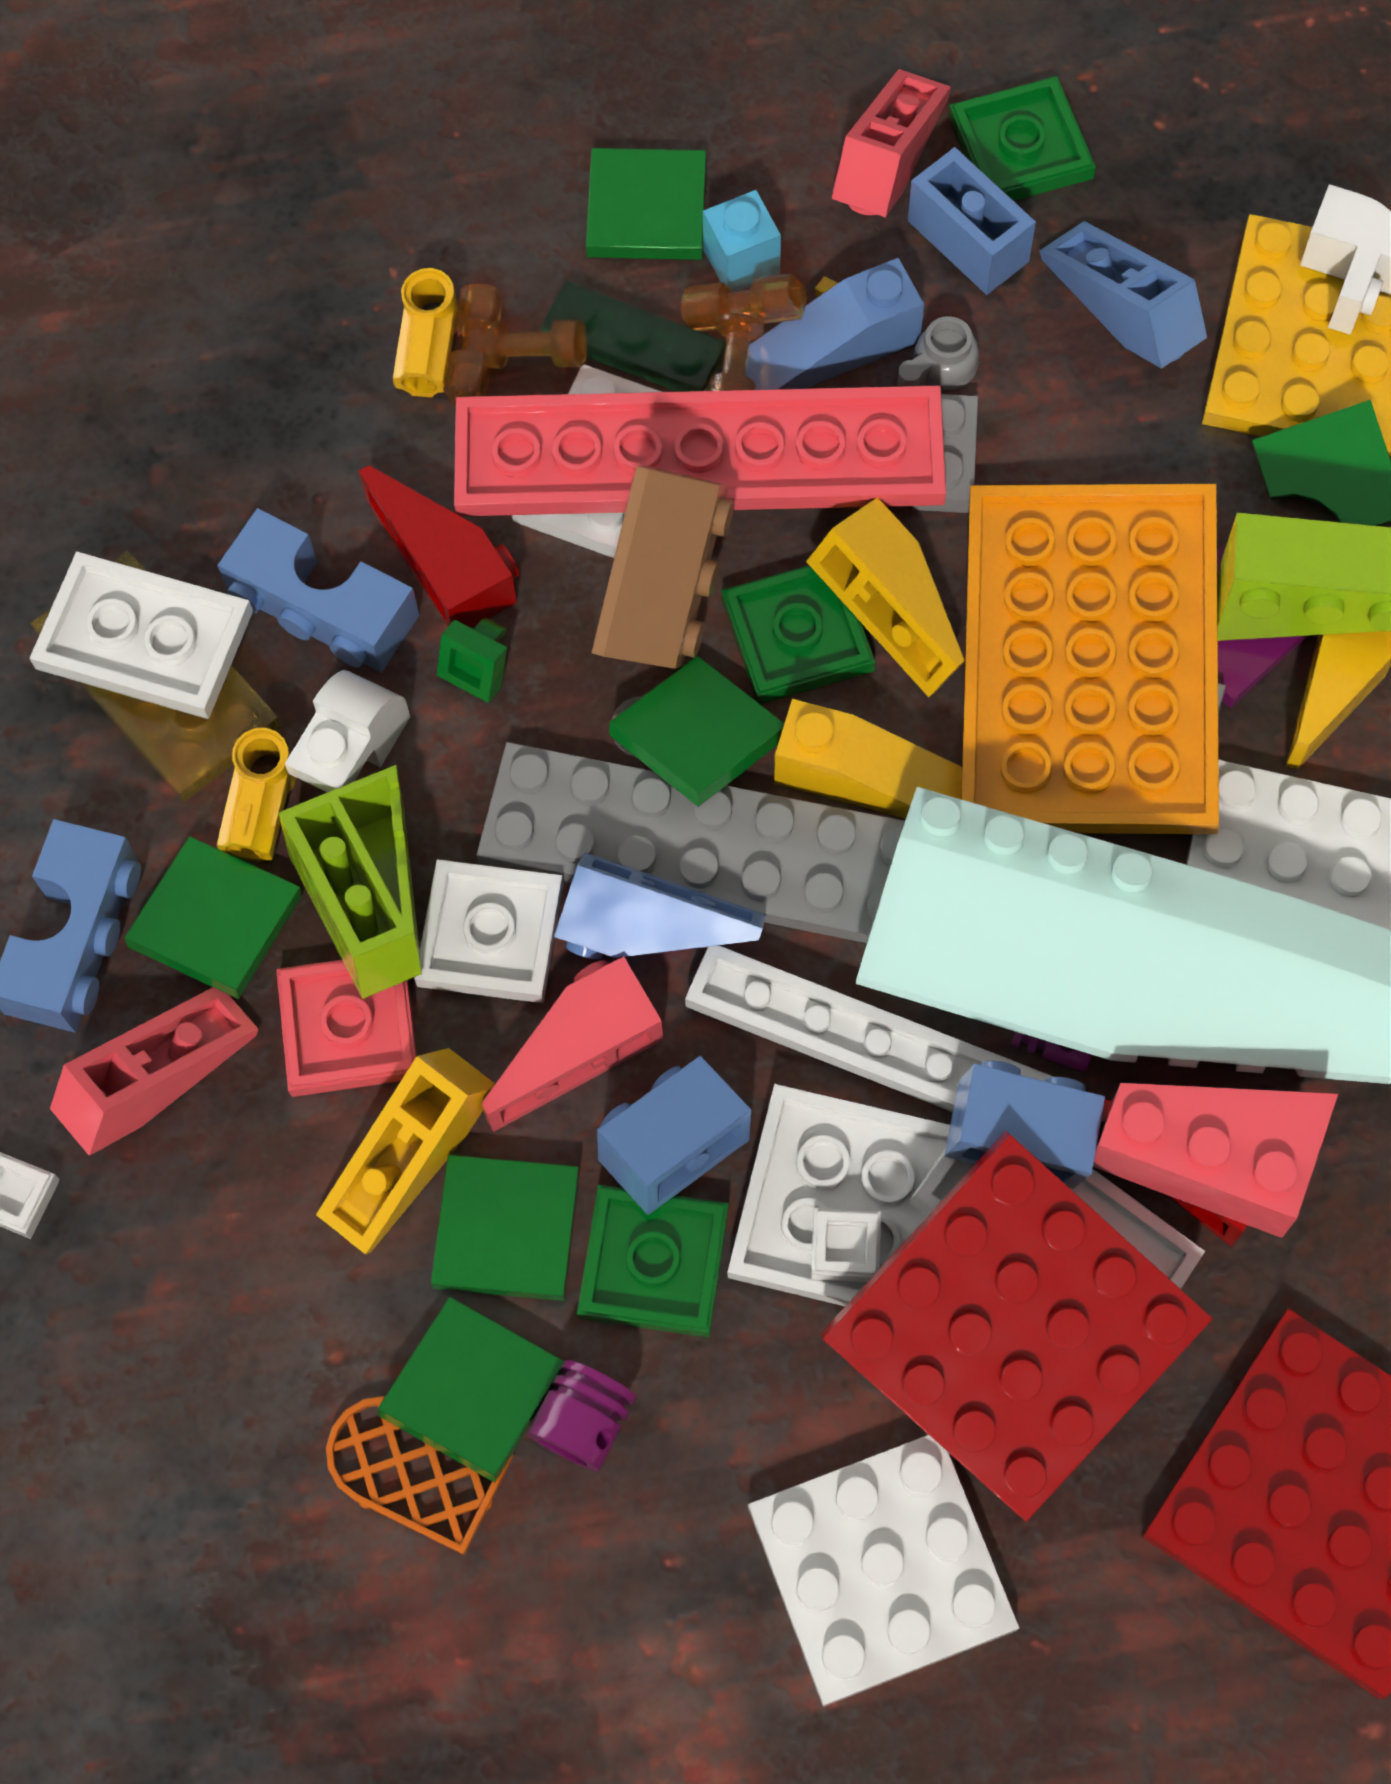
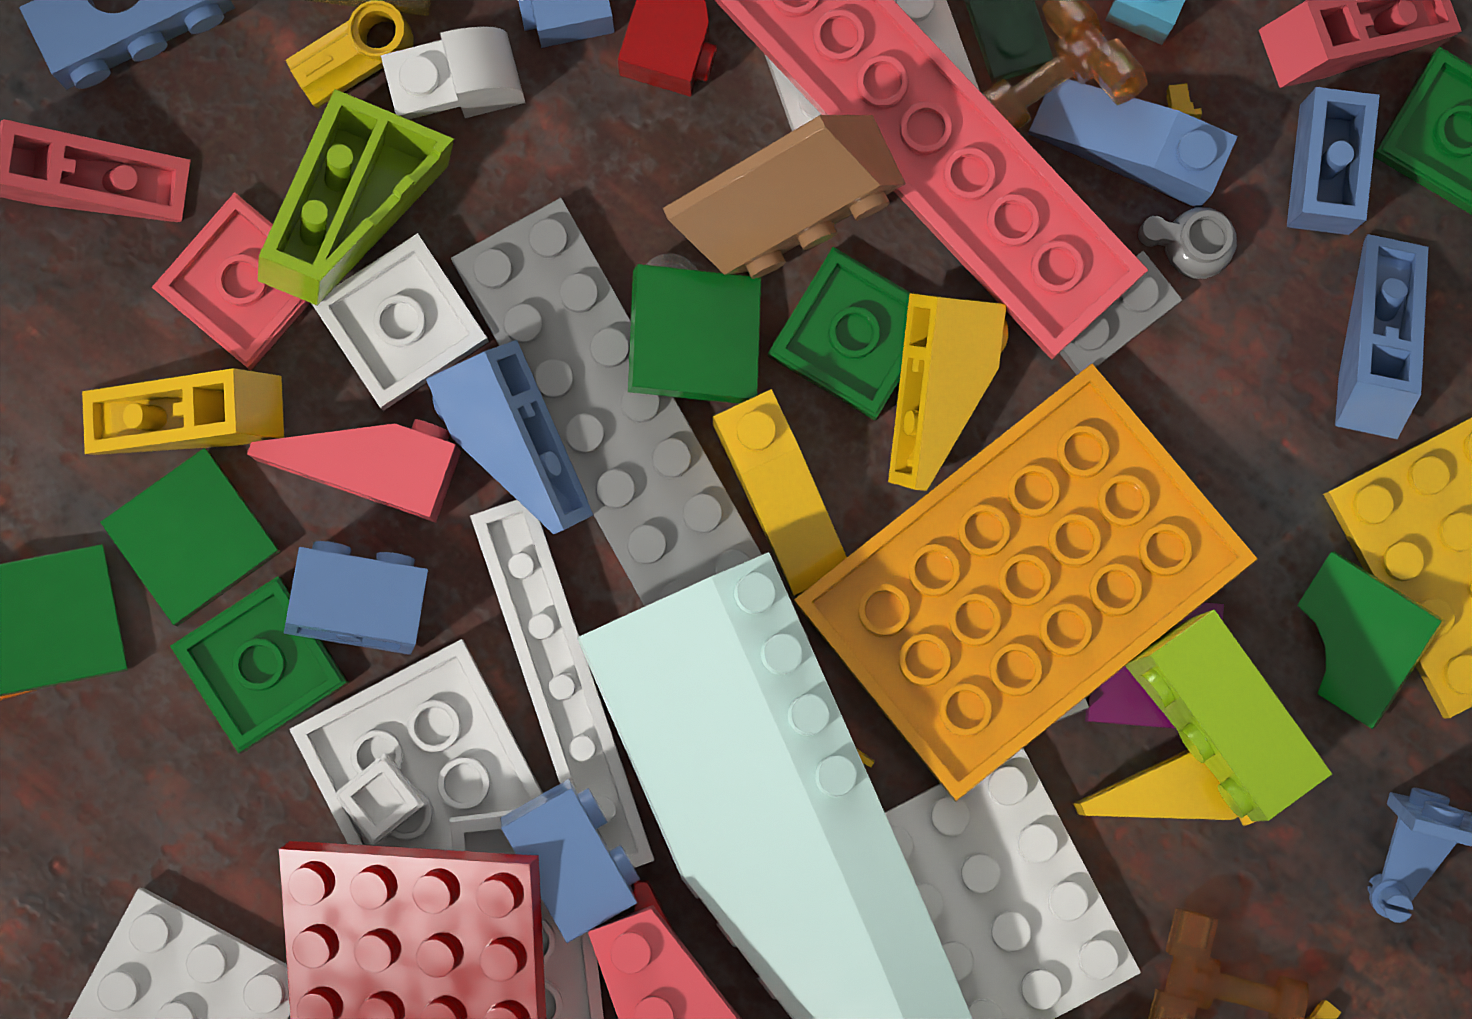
camera: 40 degrees right, 15 degrees up
green tile [124,836,302,999] -> none
green tile [436,617,508,703] -> none
magenta piece [527,1360,637,1472] -> none

